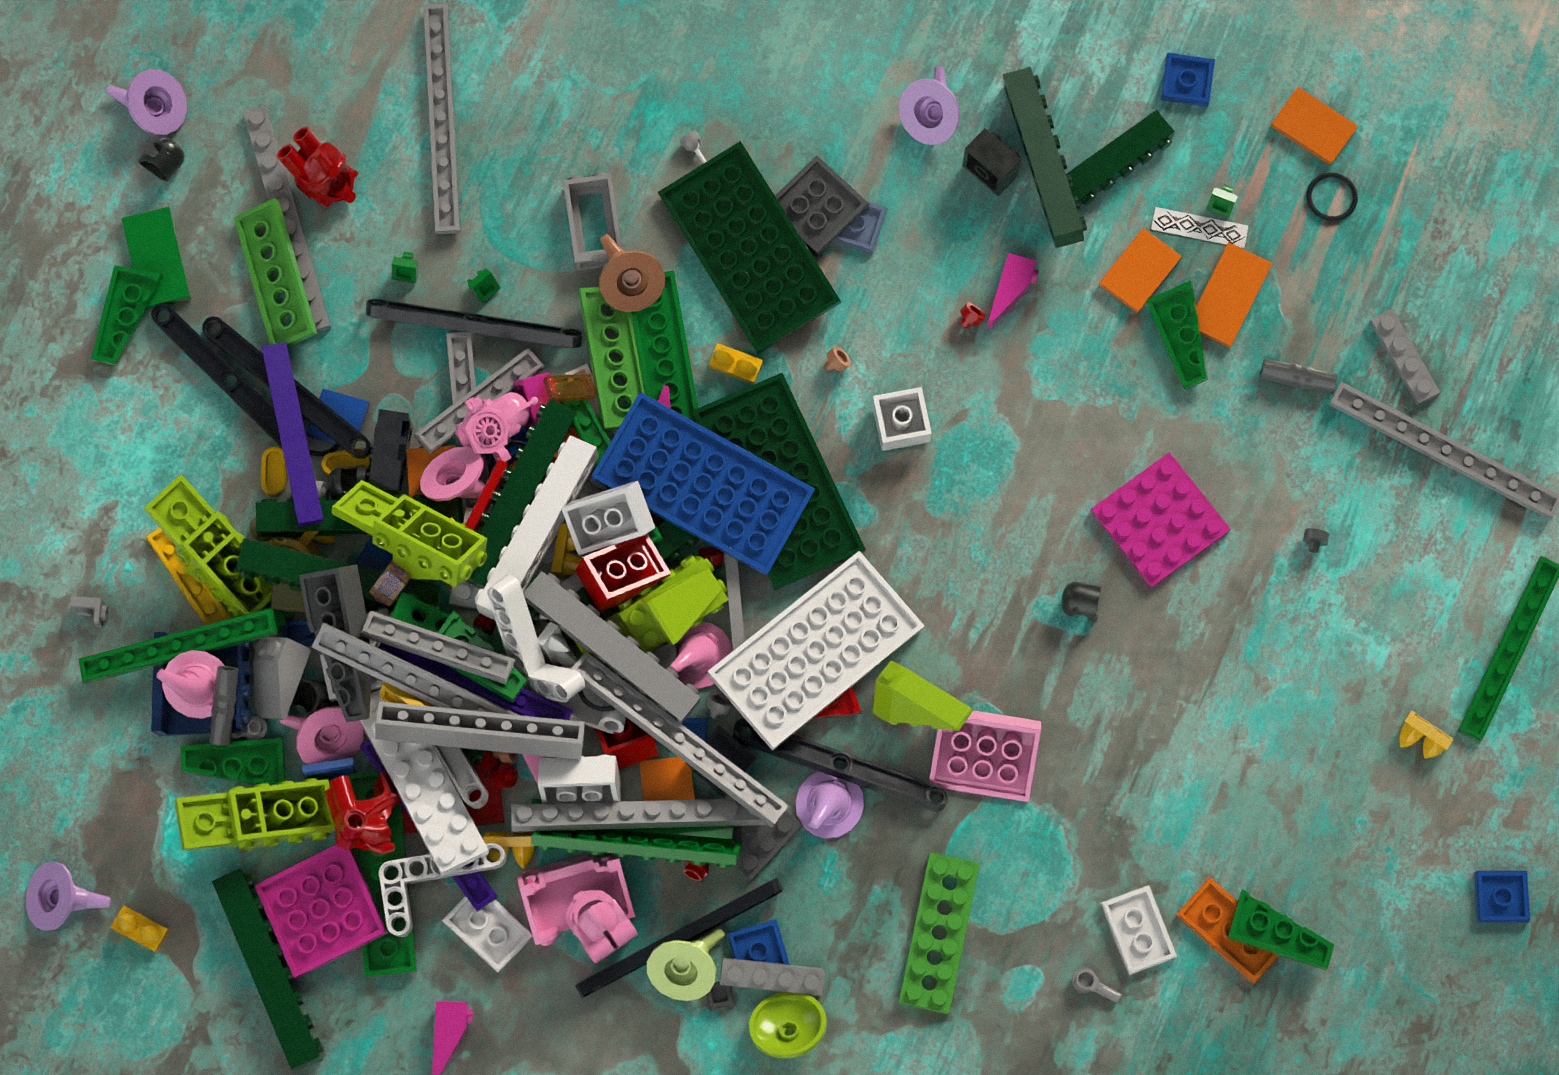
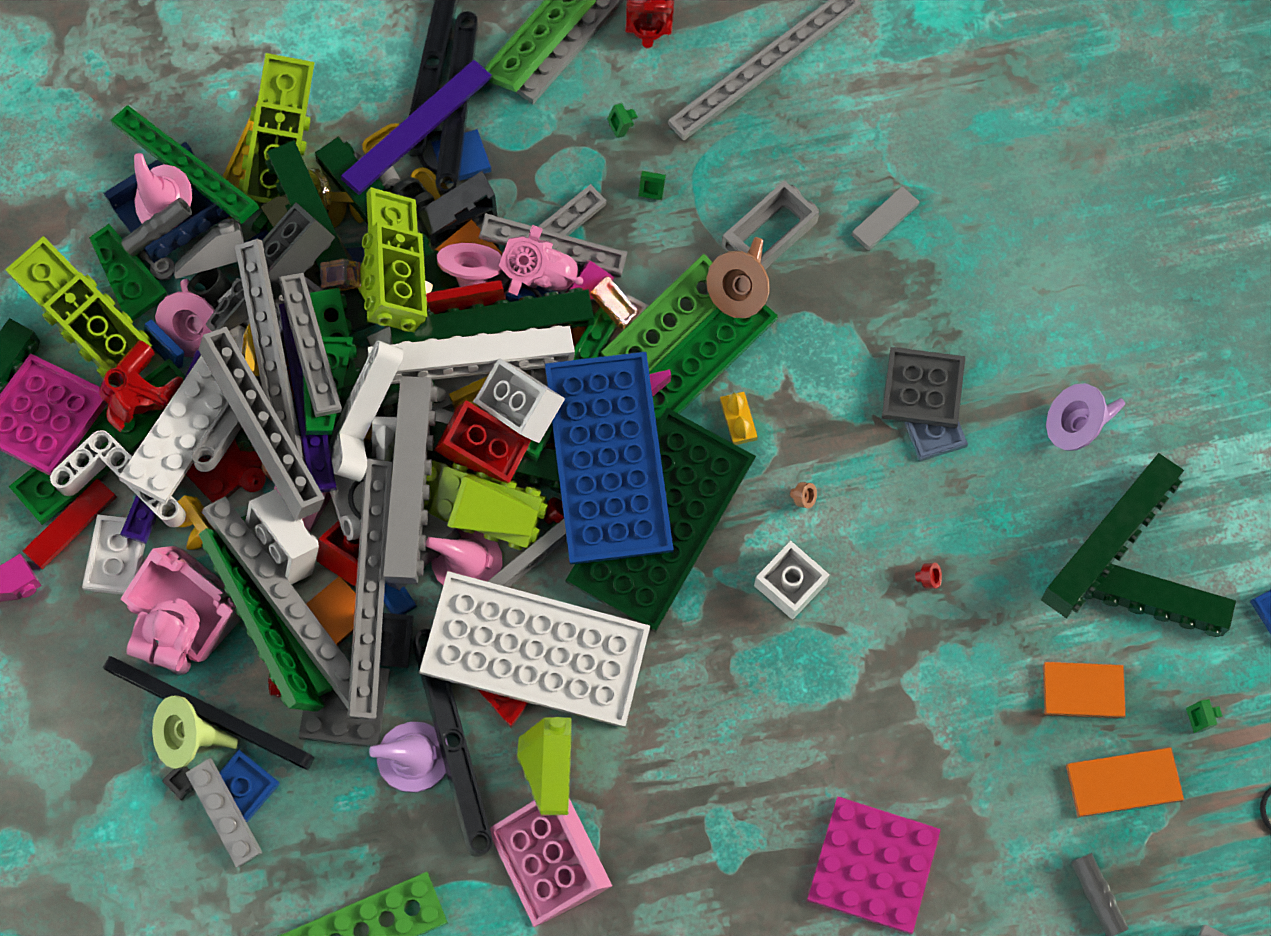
camera: 55 degrees right, 5 degrees down
light grey bracket [70,596,109,627] -> none
black beam [366,299,583,348] -> none
dark green plate [658,141,842,354] -> none
light grey hinge [680,131,707,164] -> none
light grey tile [706,692,732,719] -> none
lime dish [749,992,827,1058] -> none
pearl dark grey brick [962,128,1021,196] -> none
dark pink slope [987,253,1039,329] -> none
pearl dark grey helmet [1061,581,1101,622] -> none
green wing [1146,280,1208,390] -> none
white sticker [1151,207,1248,248] -> none
none -> red tile [23,478,117,570]
none -> light grey tile [851,186,920,251]

